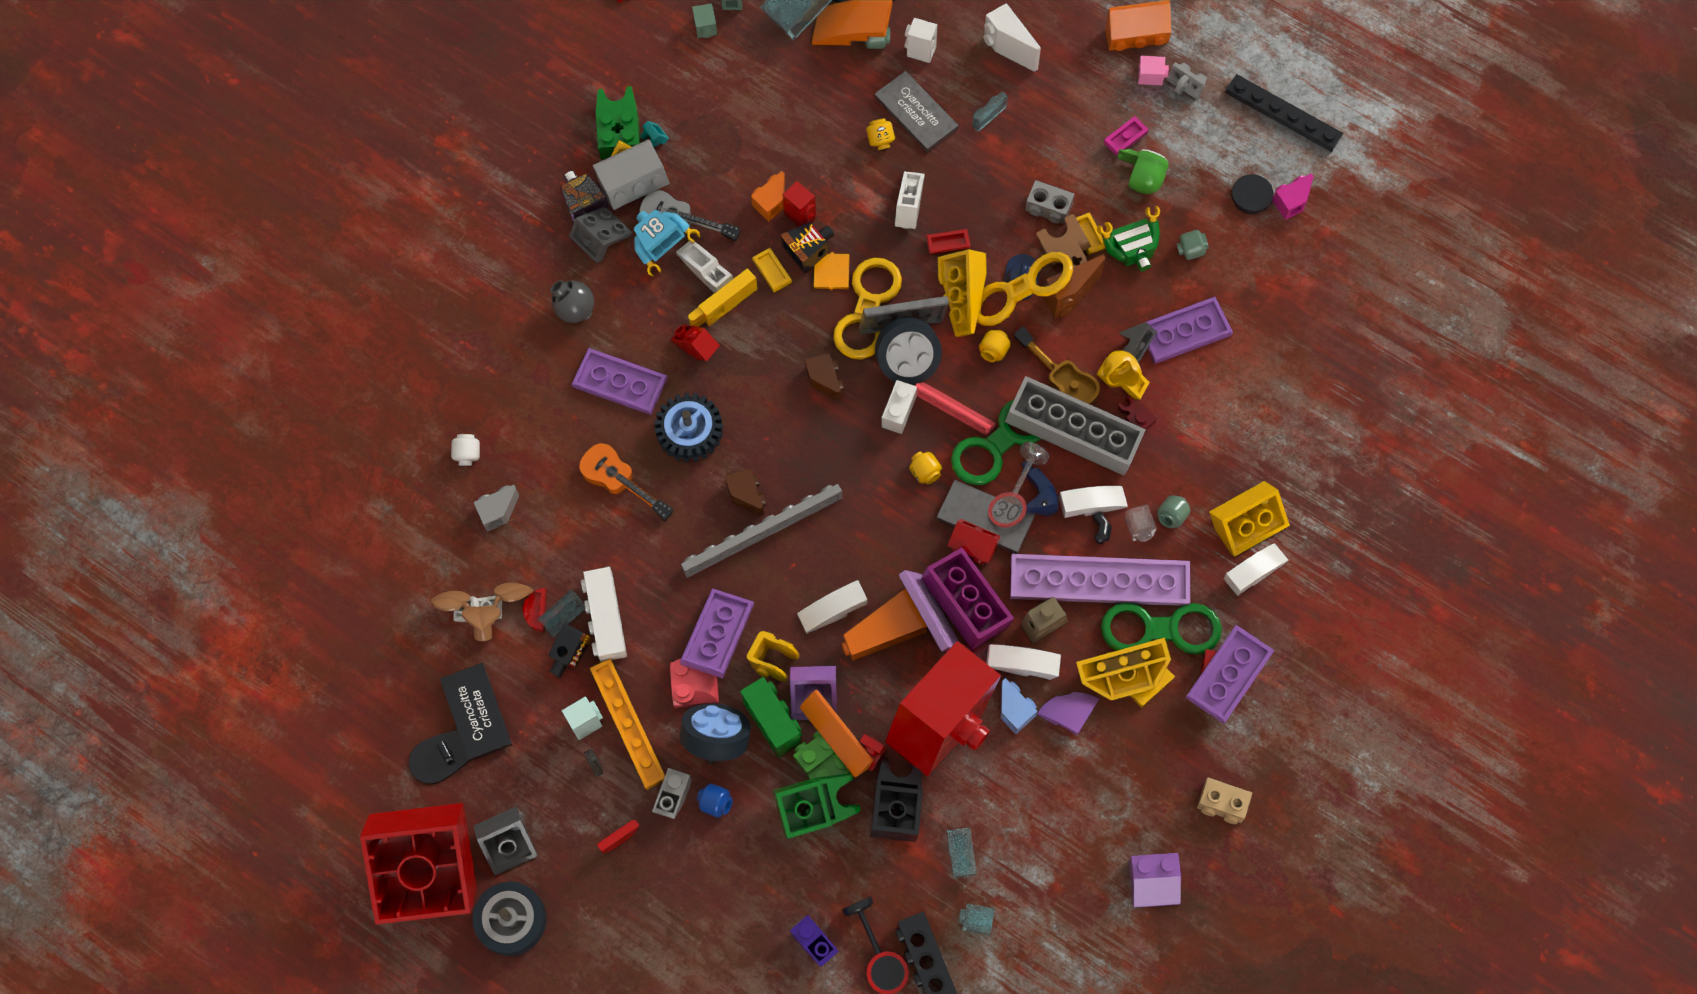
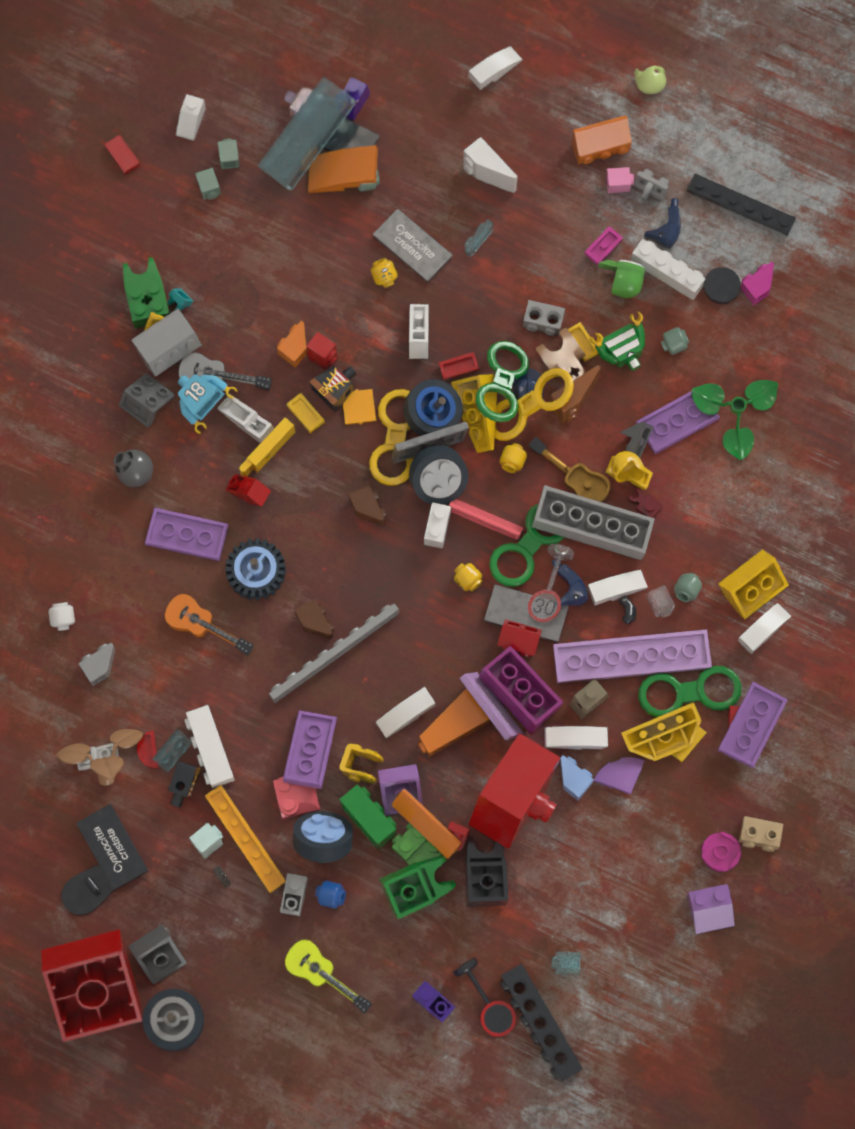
camera: 10 degrees left, 5 degrees up
torso [561,171,609,224] -> none
red tile [597,819,640,853] -> none
white brick [905,18,937,63] -> none
clear light blue plate [947,828,977,878] -> none
none -> neon yellow piece [285,940,372,1014]
none -> wheel [403,379,463,436]
none -> green bar [476,341,529,422]
none -> white brick [631,239,705,300]
none -> dark blue animal [644,198,681,248]
none -> green plant [692,380,778,460]
none -> dark pink tile [701,832,741,872]

